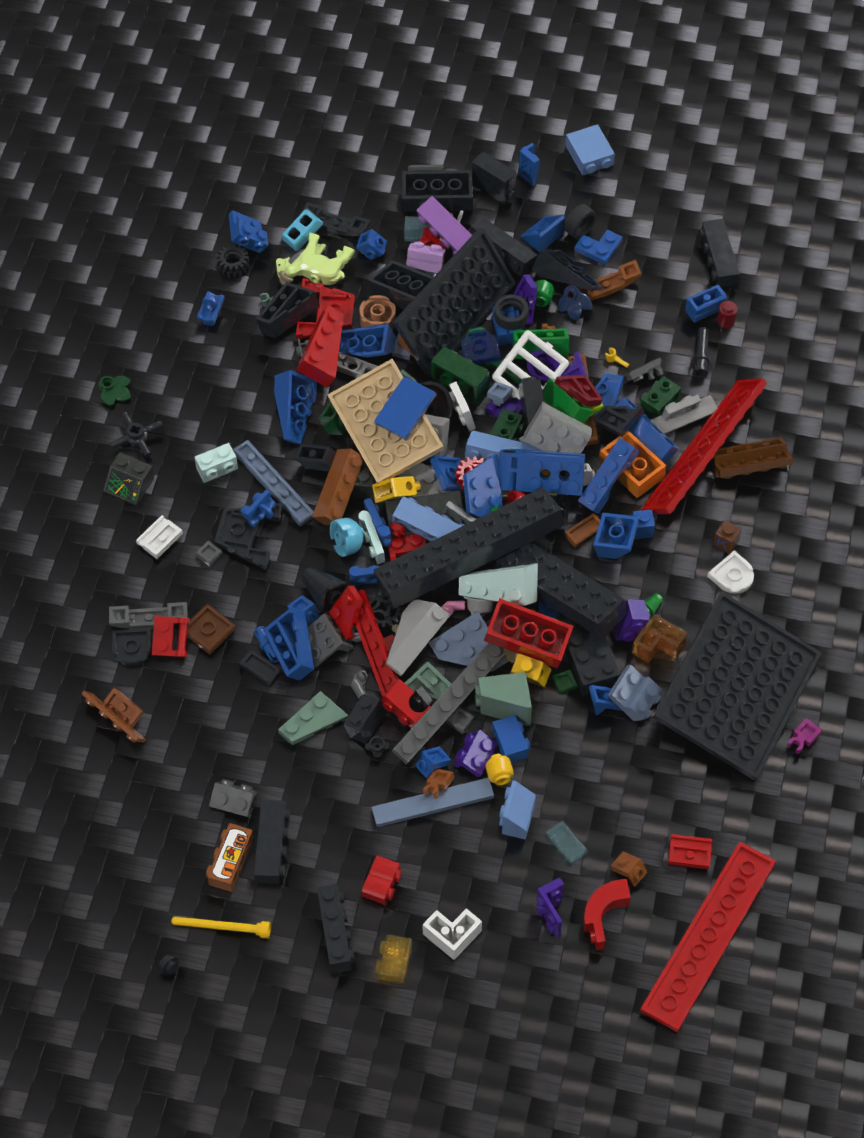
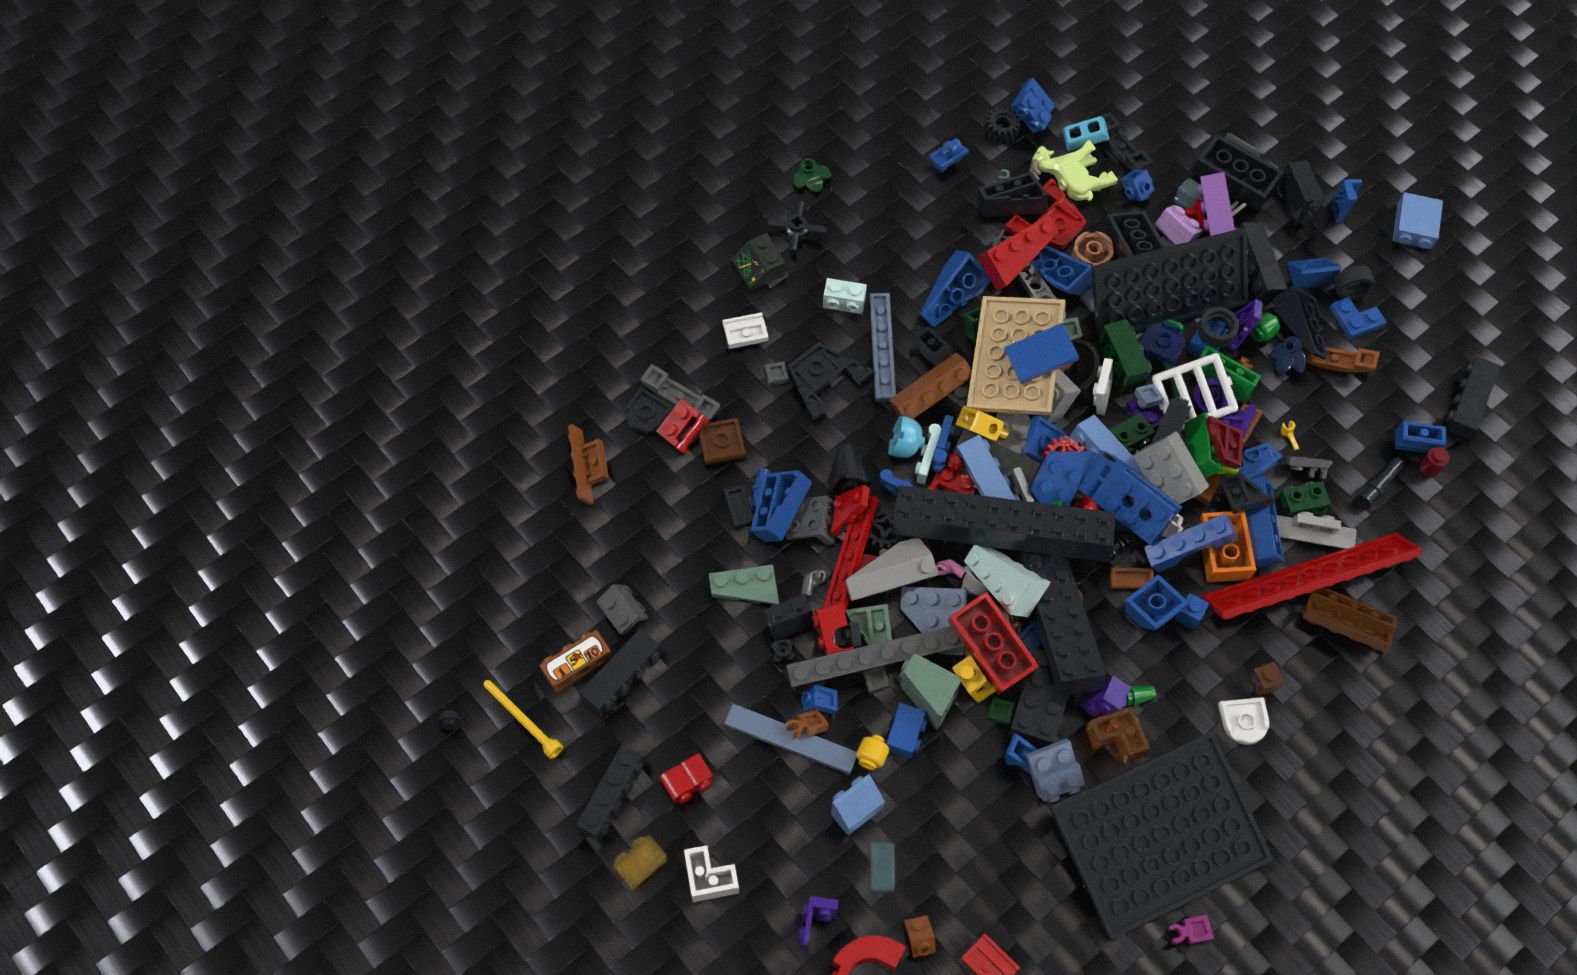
camera: 35 degrees right, 5 degrees up
blue hips [241,490,276,527] -> none
blue bracket [287,595,320,627] -> none
dark purple bracket [454,730,498,777] -> none

